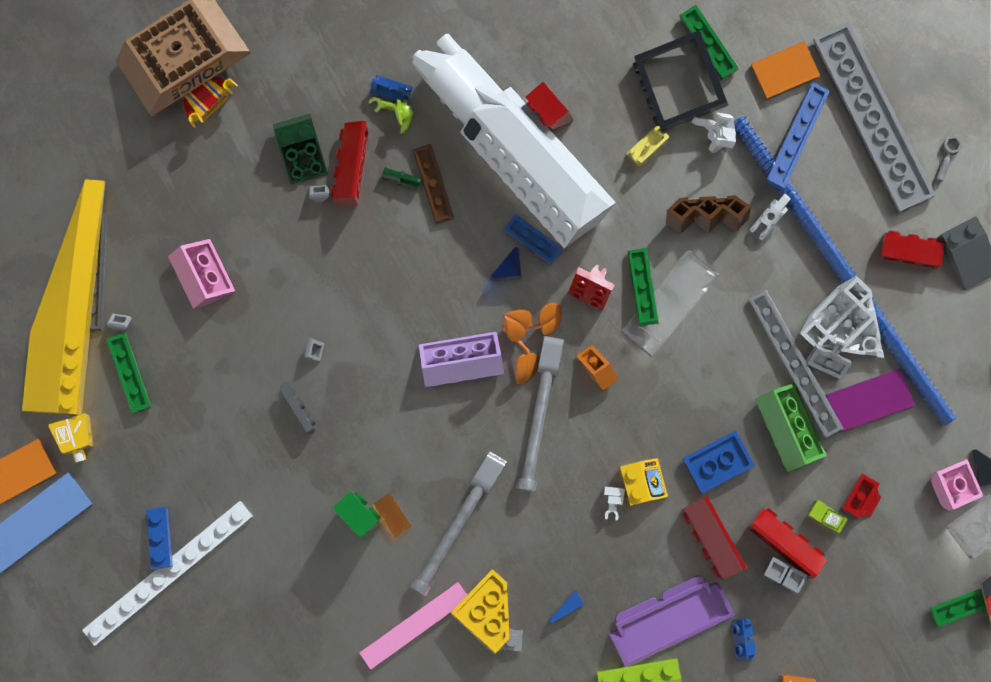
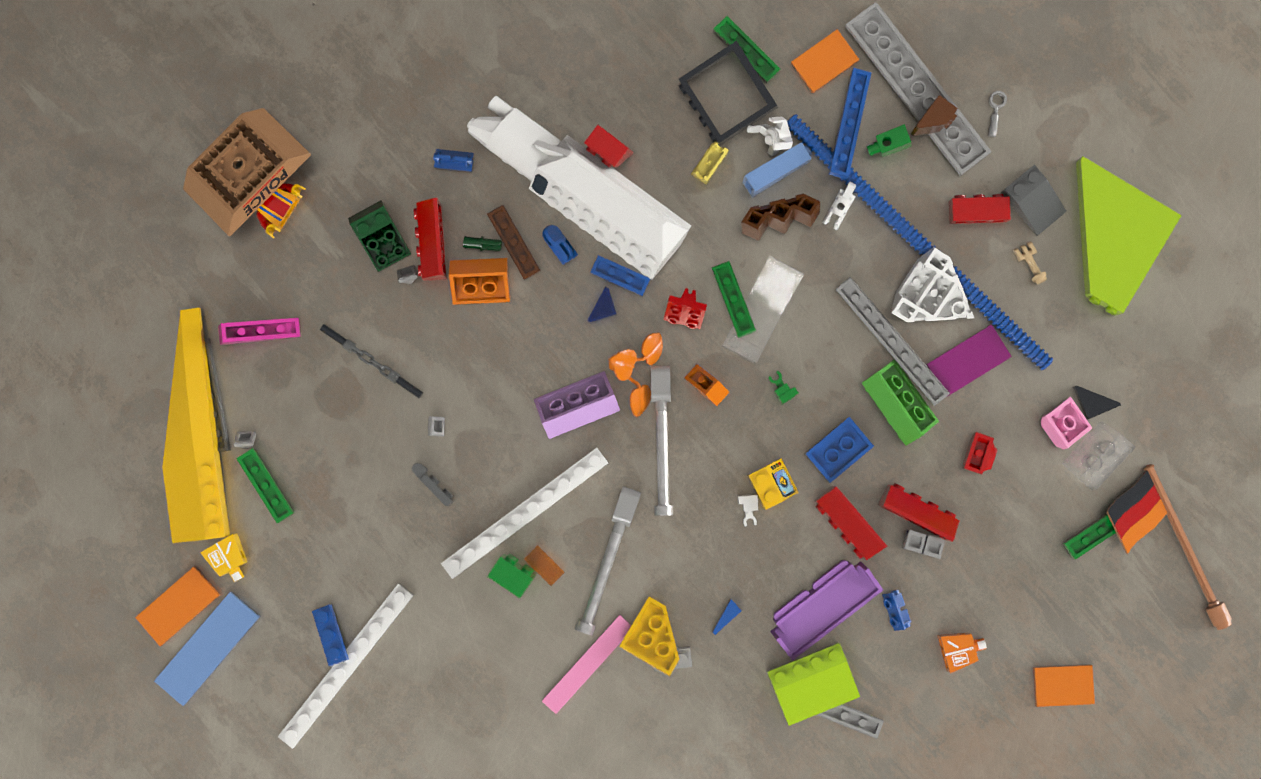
camera: 15 degrees left, 5 degrees up
bright pink slope [168,239,235,309] -> none
lime piece [369,97,413,134] -> none
light grey plate [806,341,851,380] -> none
lime leg [806,500,848,534] -> none
none -> dark pink slope [218,318,300,345]
none -> piece [320,324,423,399]
none -> white brick [441,448,608,579]
none -> orange slope [449,258,510,305]
none -> blue arm [542,225,578,265]
none -> medium blue slope [742,142,812,198]
none -> green piece [768,371,799,405]
none -> green torso [866,124,911,157]
none -> reddish brown slope [910,95,958,136]
none -> tan hinge [1013,241,1047,285]

